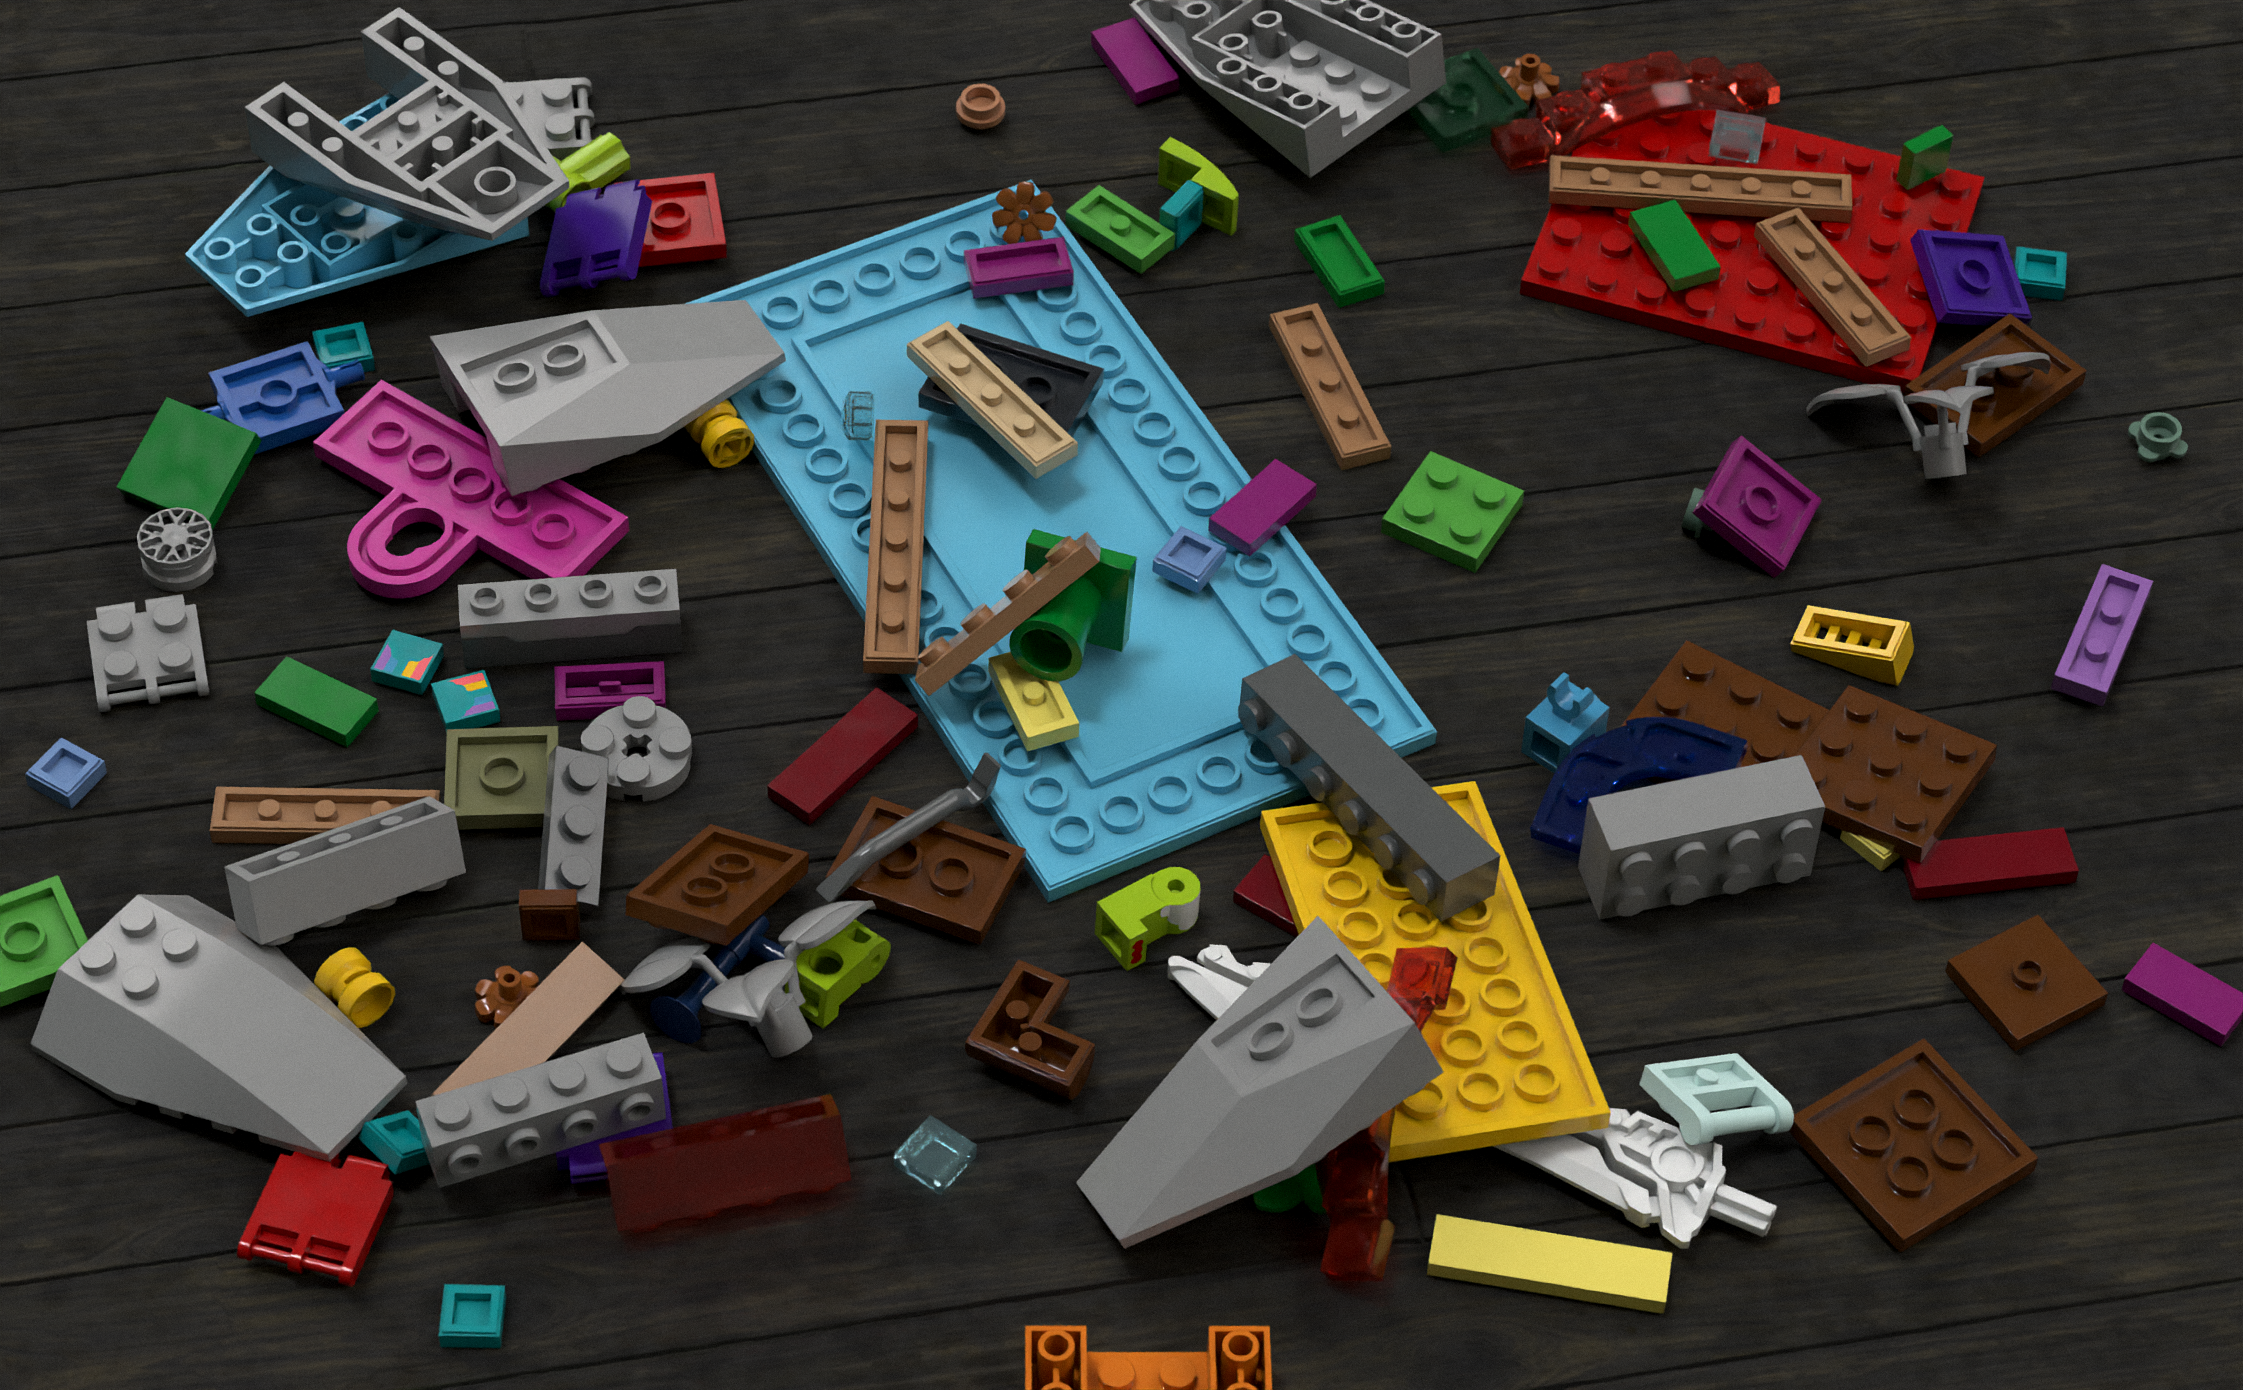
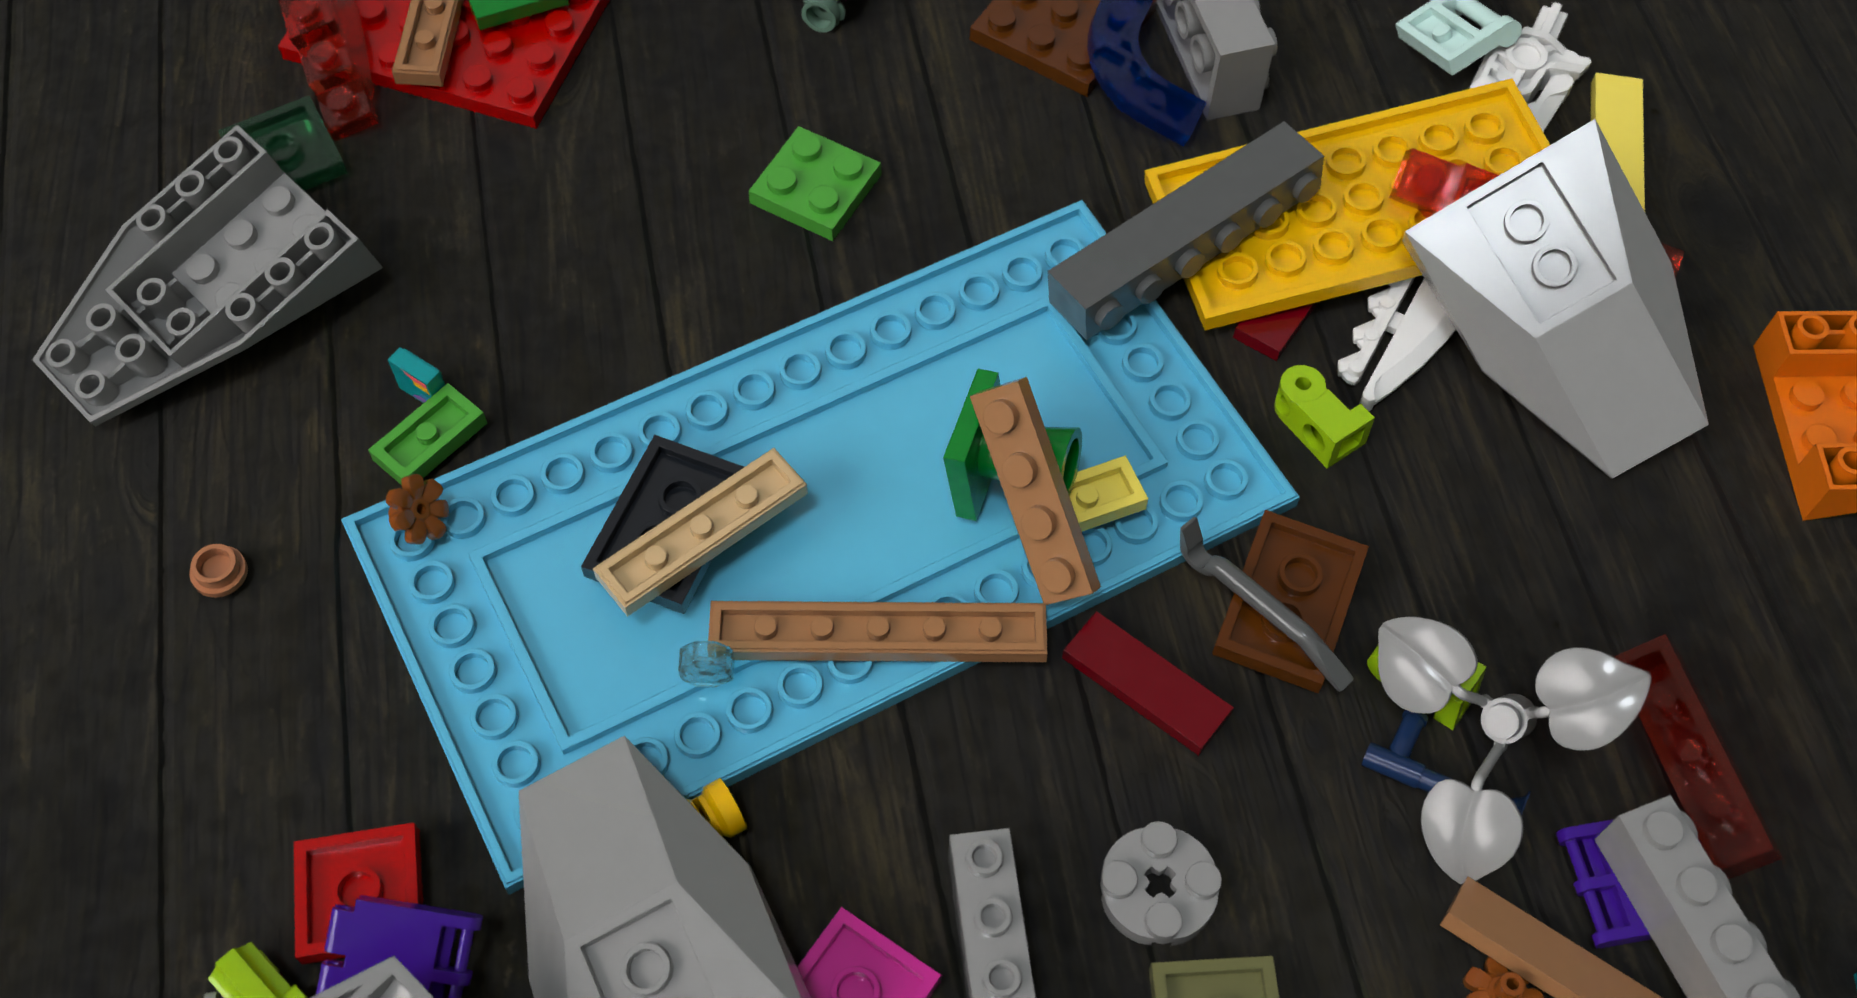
camera: 90 degrees left, 10 degrees up
reddish brown tile [519,889,580,940] -> none
plate [538,746,609,915] -> none
magenta tile [555,661,666,721] -> none
reddish brown plate [625,824,809,946] -> none
clear light blue tile [894,1115,977,1195] -> none
magenta tile [964,237,1074,299] -> none
reddish brown brick [965,959,1095,1100] -> none
magenta tile [1091,18,1179,105] -> none
medium blue tile [1152,526,1226,594] -> none
lime slope [1158,137,1239,236] -> none
magenta tile [1208,459,1317,557] -> none
medium nougat tile [1269,303,1391,470] -> none
green tile [1294,215,1385,308] -> none
dark orange plant [1498,54,1559,107] -> none
dark azure brick [1521,672,1610,780] -> none

